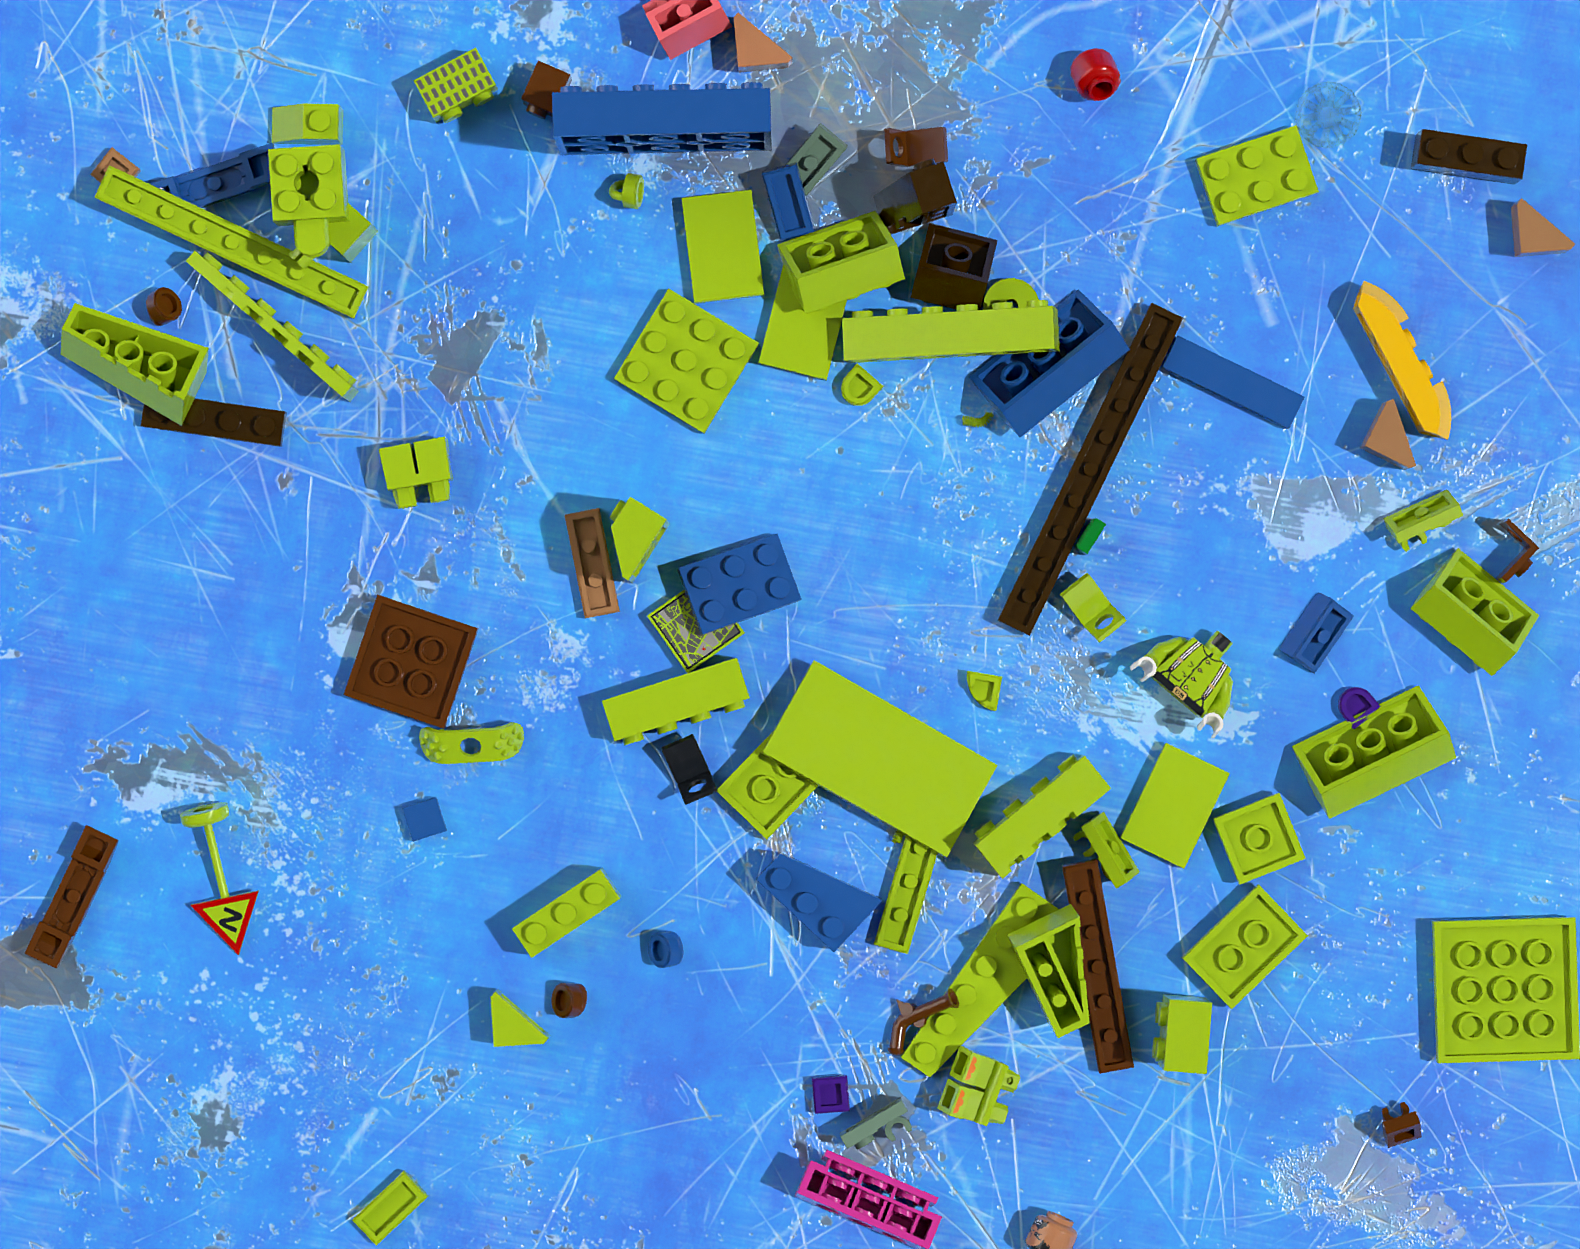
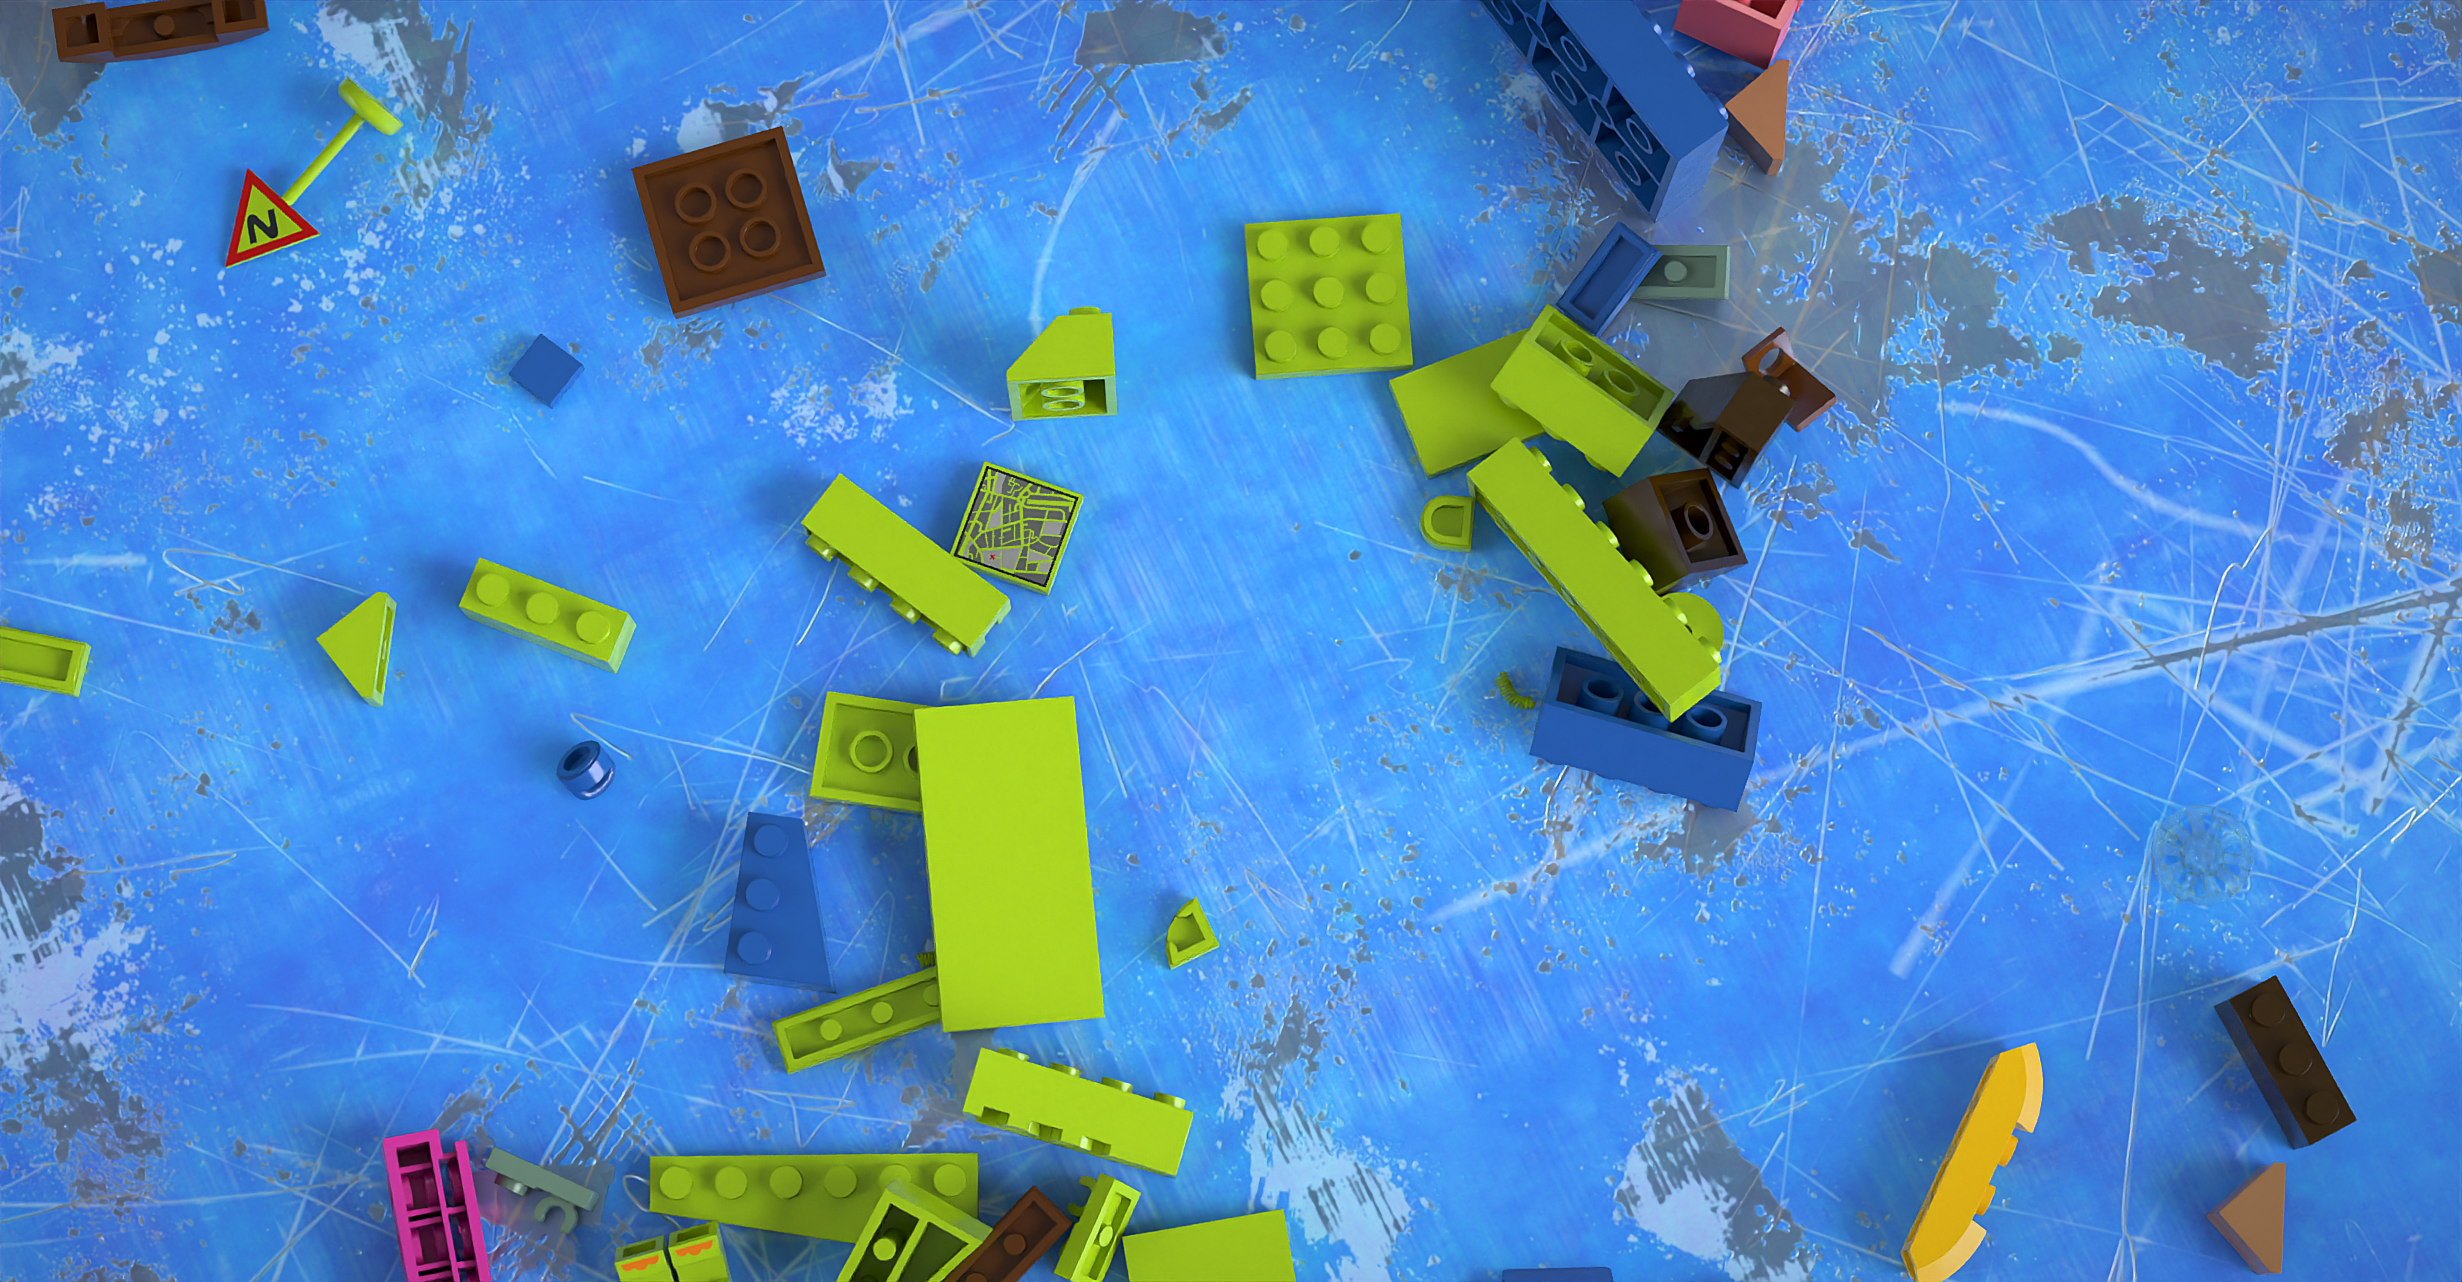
camera: 50 degrees right, 10 degrees down
lime hips [379,436,453,509] -> none
lime piece [419,722,524,764] -> none
reddish brown tile [551,983,587,1018] -> none
medium nougat tile [565,508,620,619] -> none
lime tile [609,173,644,209] -> none
black bracket [661,734,718,805] -> none
blue plate [677,533,802,636] -> none
lime tile [682,190,764,304] -> none
dark purple tile [812,1075,850,1114] -> none
reddish brown piece [887,989,959,1056] -> none
dark brown plate [997,303,1183,636] -> none
lime bracket [1060,573,1127,642] -> none
red head [1070,48,1121,101] -> none
green tile [1074,518,1106,555] -> none
lime torso [1130,630,1233,738] -> none
blue tile [1162,336,1305,429] -> none
lime plate [1195,125,1319,227] -> none
medium nougat slope [1360,399,1416,470] -> none

